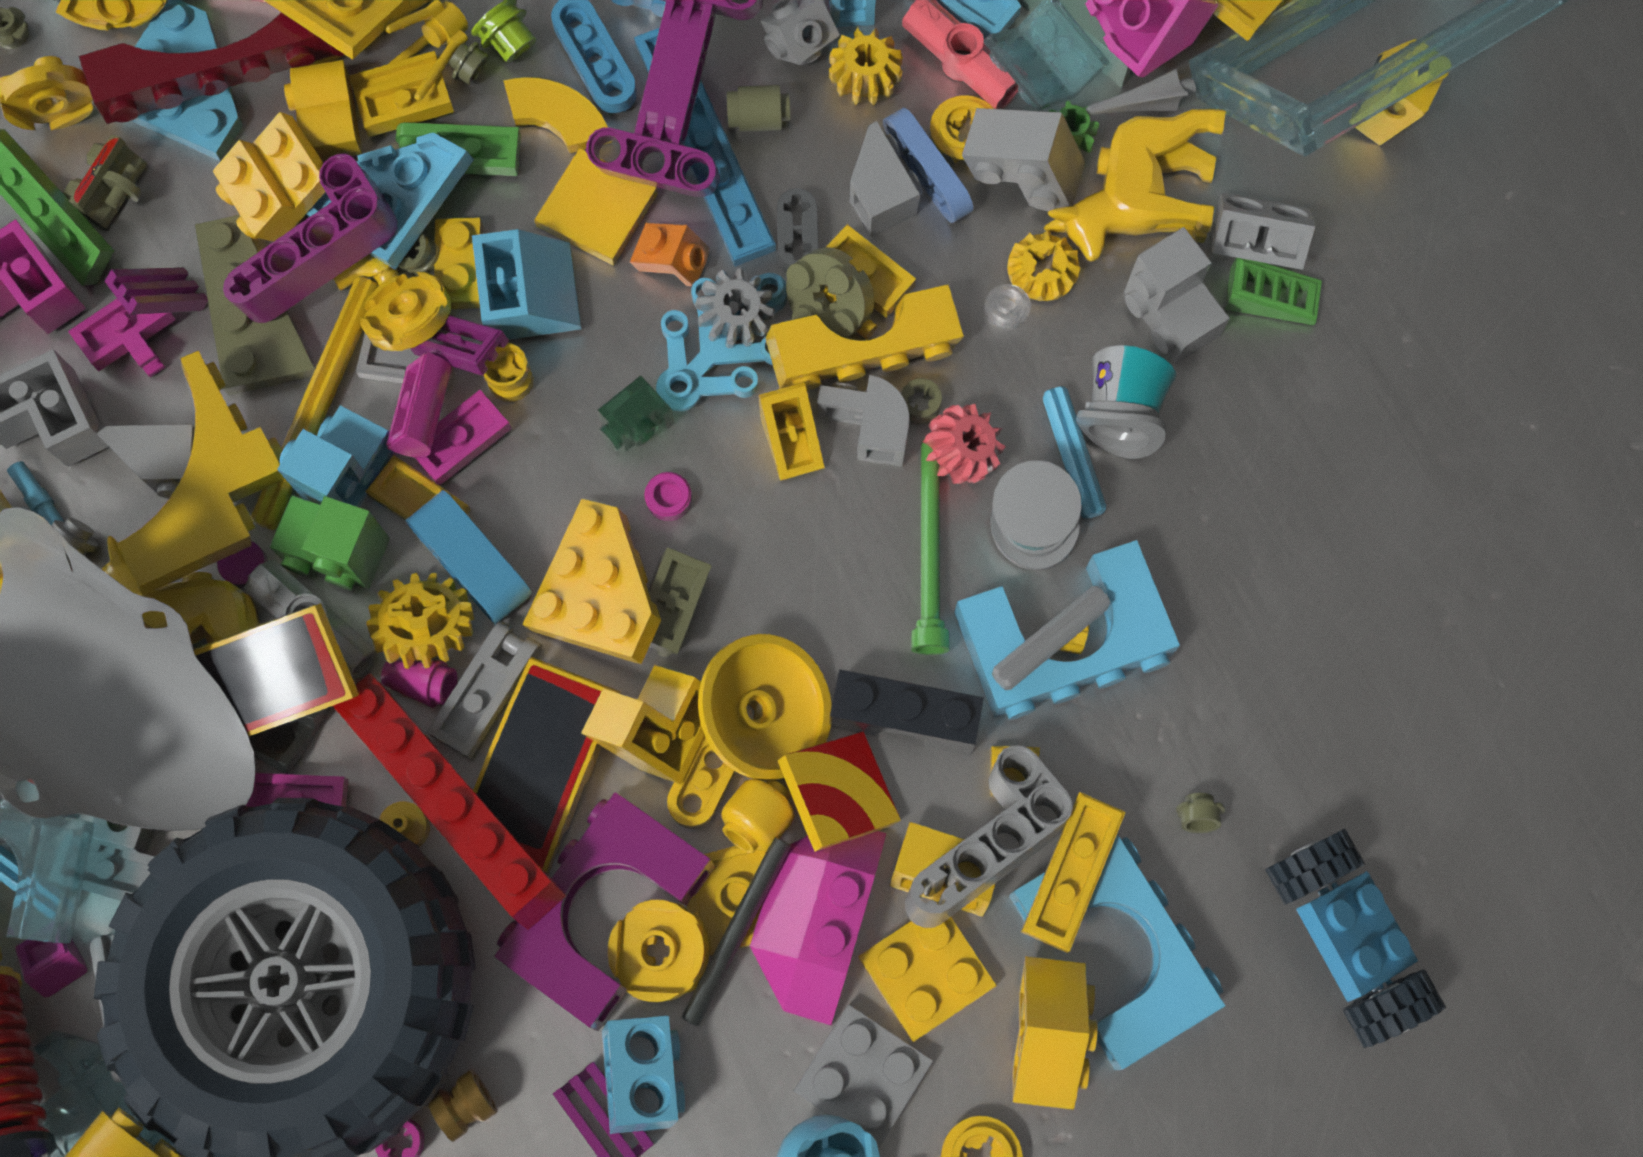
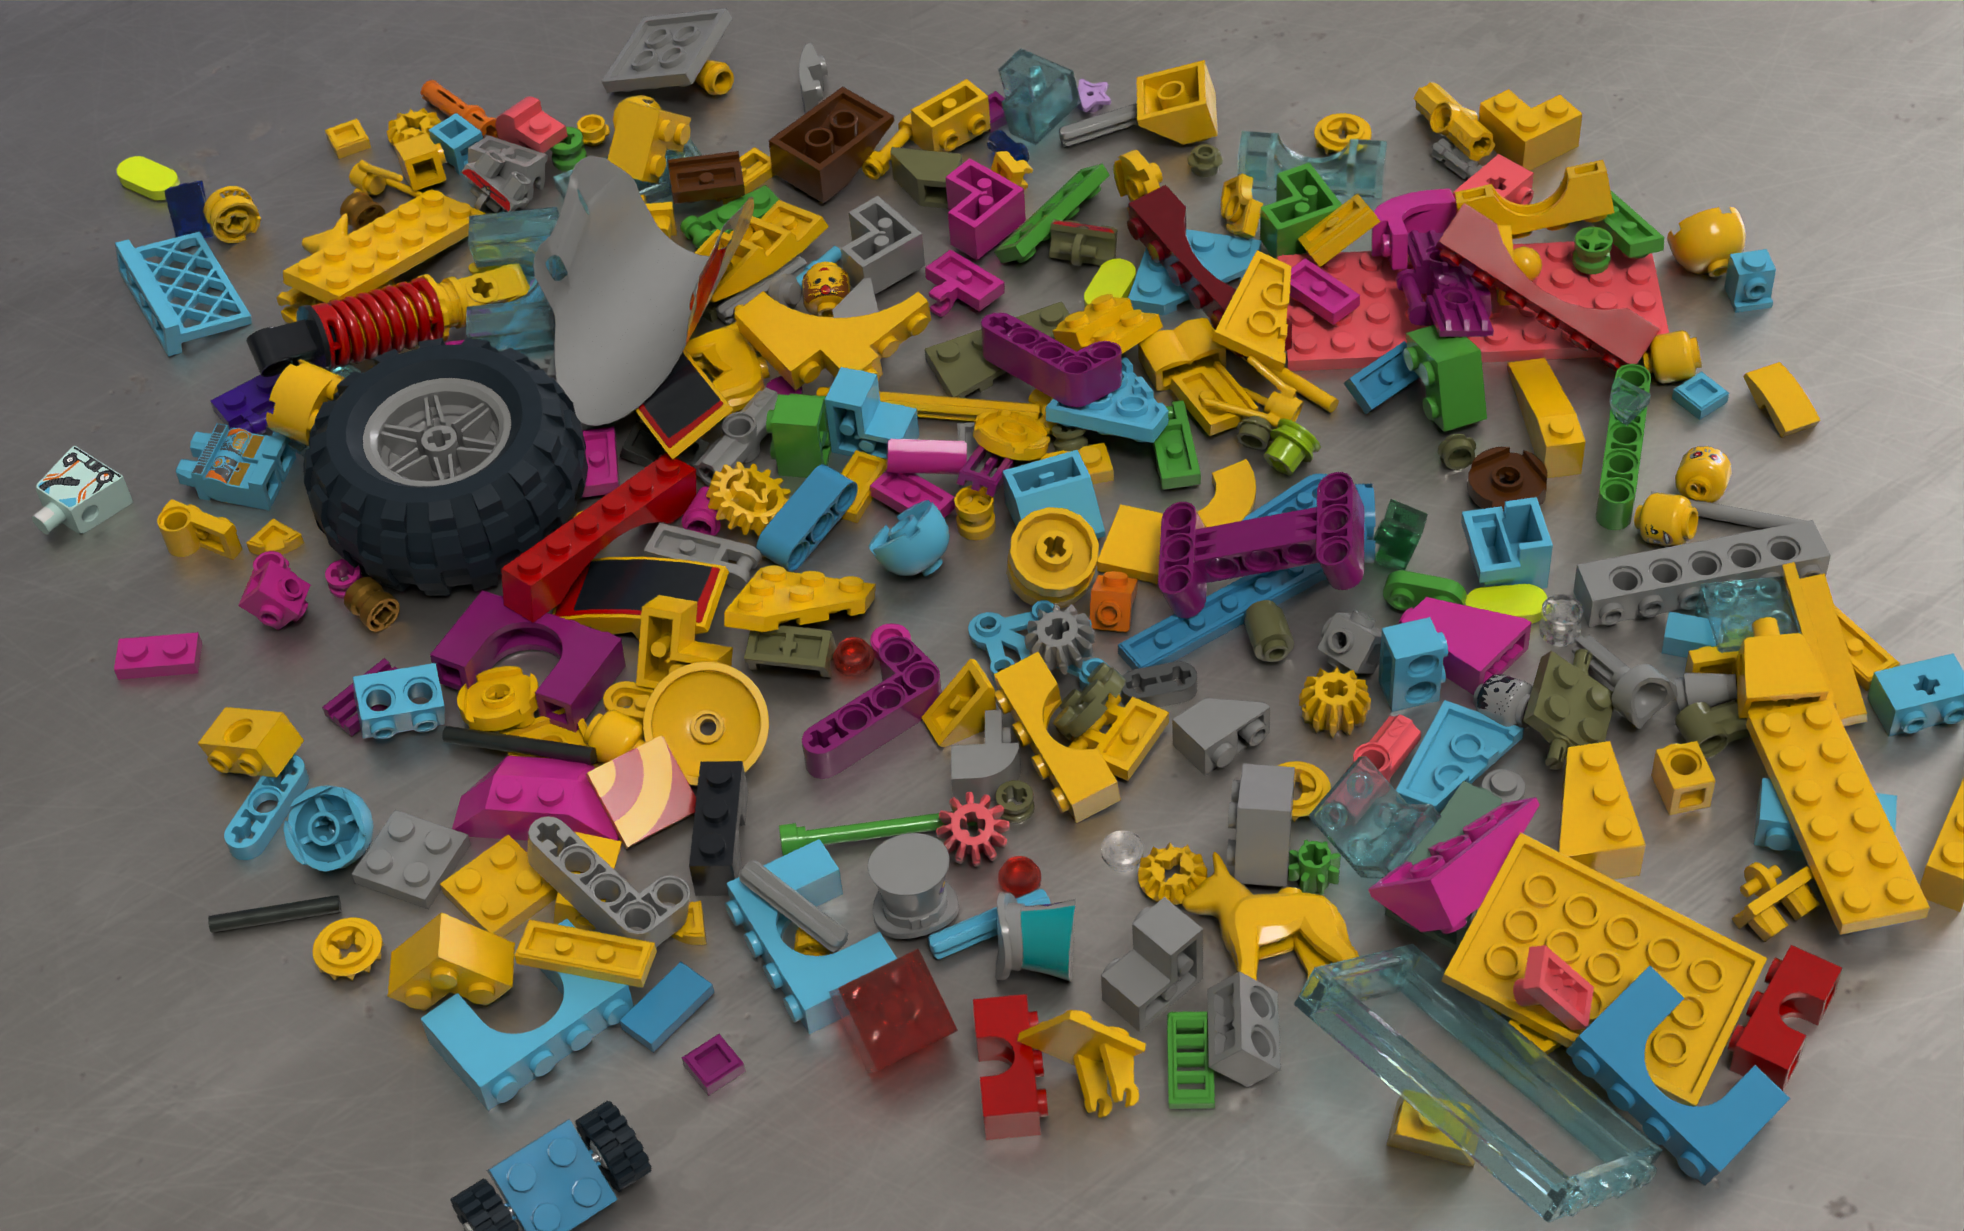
camera: 85 degrees right, 25 degrees down
magenta tile [105,267,208,315] -> none
clear green brick [598,375,674,451] -> none
medium blue beam [883,108,973,223] -> none
light grey piece [1086,69,1196,116] -> none
olive plate [1176,793,1225,833] -> none
none -> dark azure tile [619,962,715,1053]
none -> magenta tile [682,1034,746,1096]
none -> yellow head [802,262,851,318]
none -> magenta beam [802,636,942,779]
none -> clear red brick [829,949,958,1074]
none -> clear red plate [833,637,874,676]
none -> medium azure cylinder [869,500,950,576]
none -> red arch [973,994,1048,1140]
none -> clear red plate [998,856,1042,898]
none -> yellow wheel [1006,507,1099,609]
none -> yellow plate [1018,1010,1146,1118]
none -> neon yellow tile [1084,258,1136,307]

